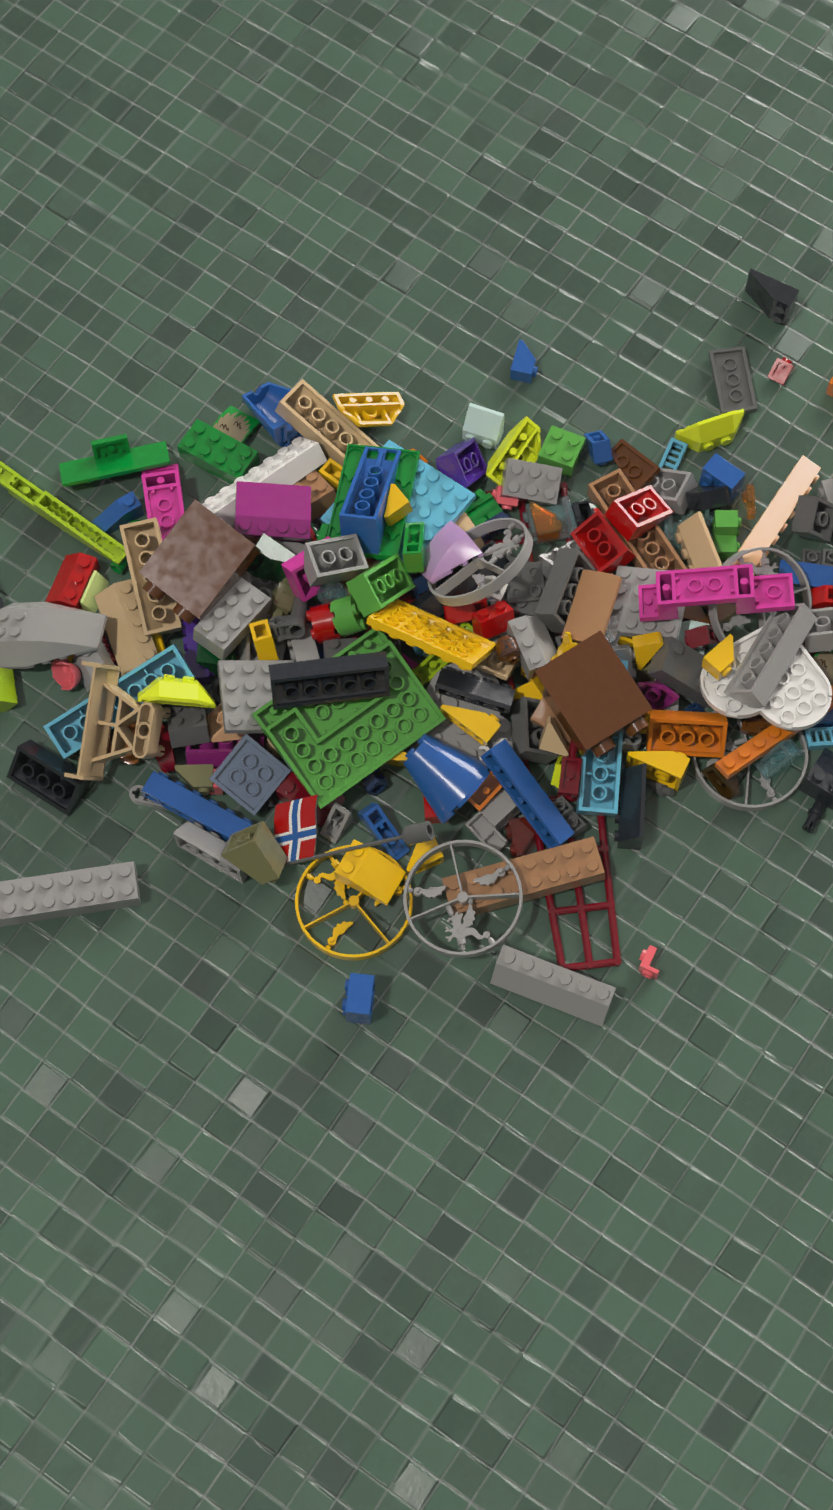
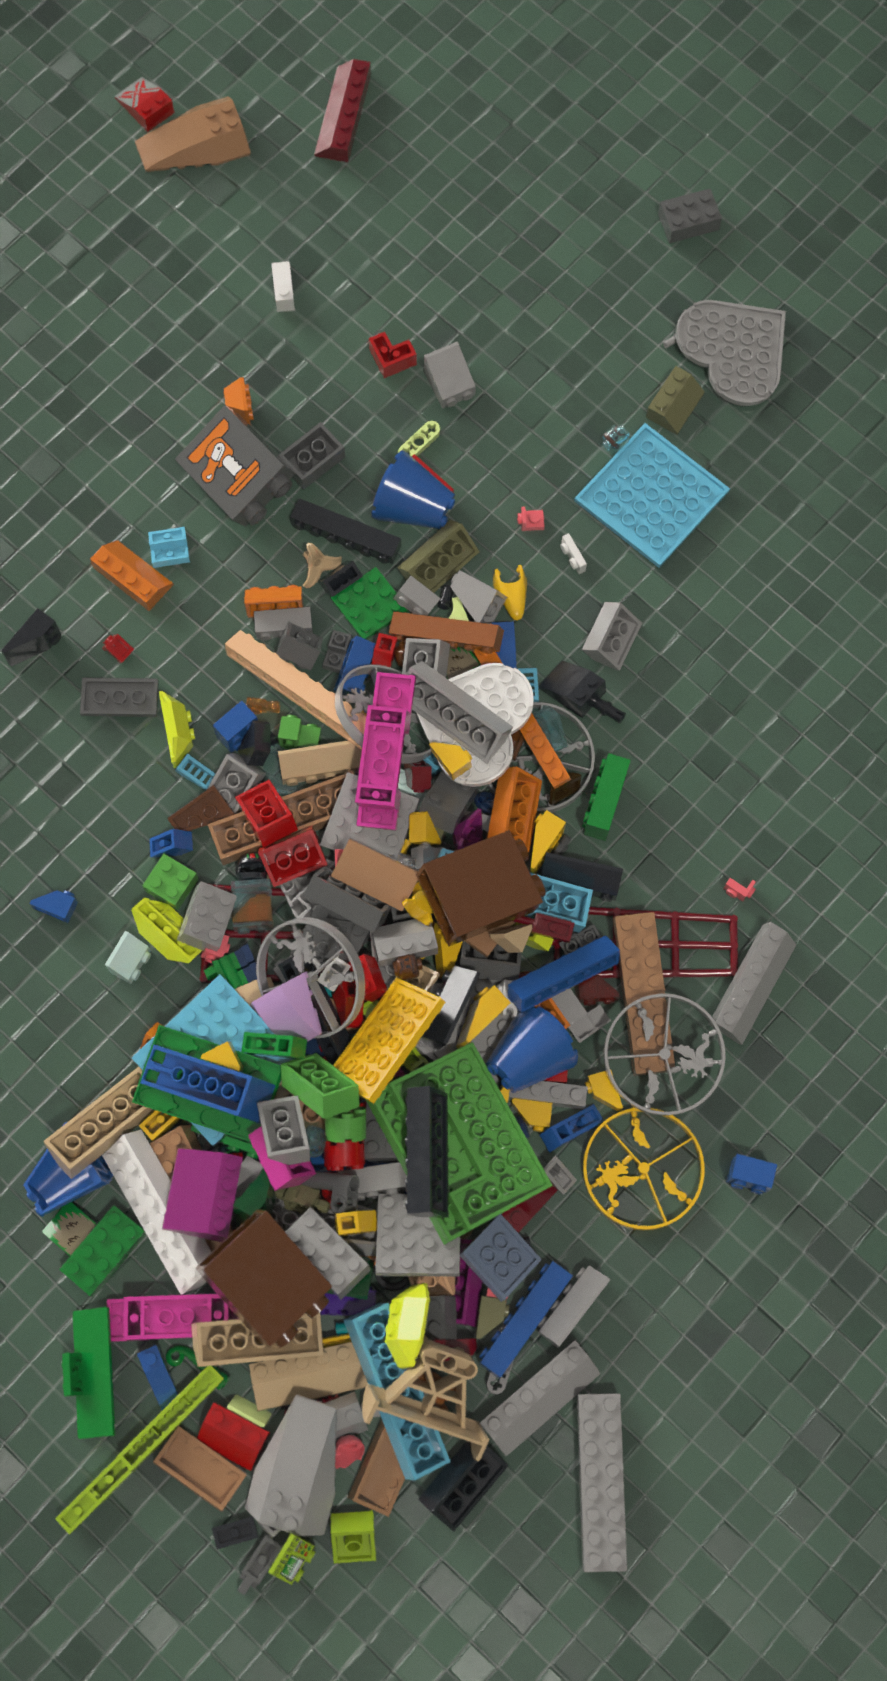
camera: 85 degrees left, 5 degrees up
olive slope [221,820,288,885] -> none
flag [274,794,434,866] -> none
yellow wedge [332,392,405,427] -> none
yellow slope [335,839,406,906] -> none
dark purple slope [435,437,487,488] -> none
none -> medium nougat slope [153,1426,247,1513]
none -> medium nougat slope [347,1419,405,1517]
none -> light grey slope [480,1340,601,1456]
none -> light grey brick [508,1081,587,1110]
none -> yellow slope [511,1098,552,1132]
none -> green brick [582,753,631,841]

